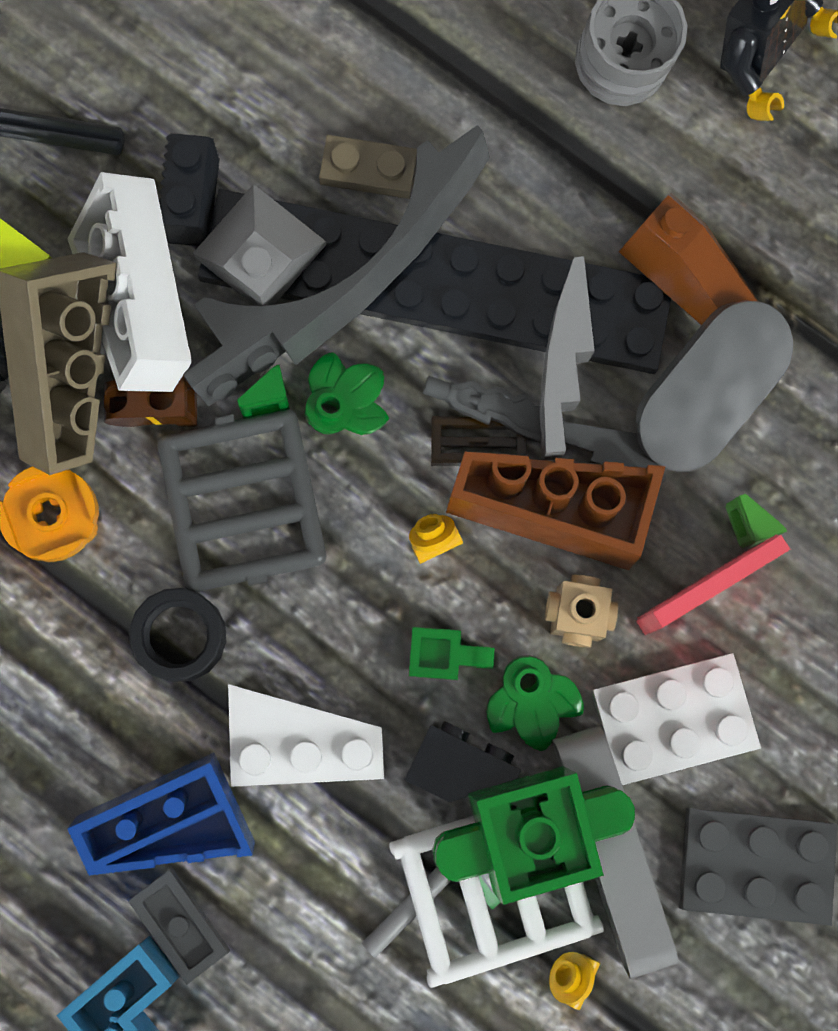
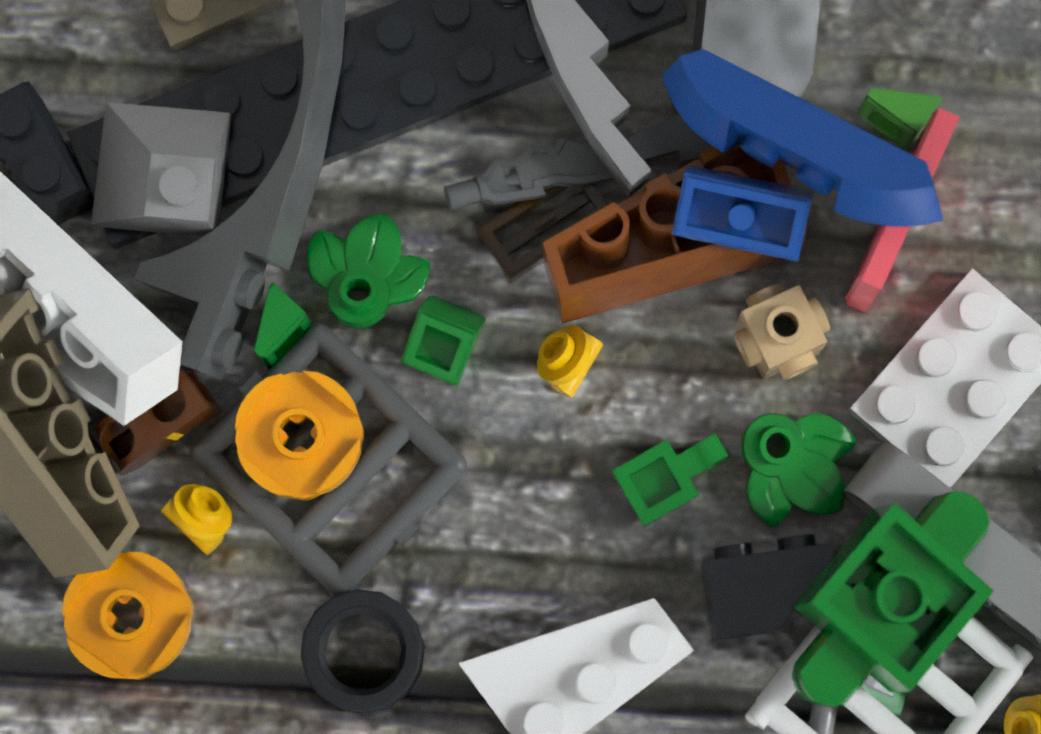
camera: 25 degrees left, 0 degrees up
none -> yellow plate [161,484,232,555]
none -> light orange plate [235,371,364,501]
none -> green slope [400,295,486,386]
none -> blue brick [662,49,944,227]
none -> blue slope [672,165,814,262]

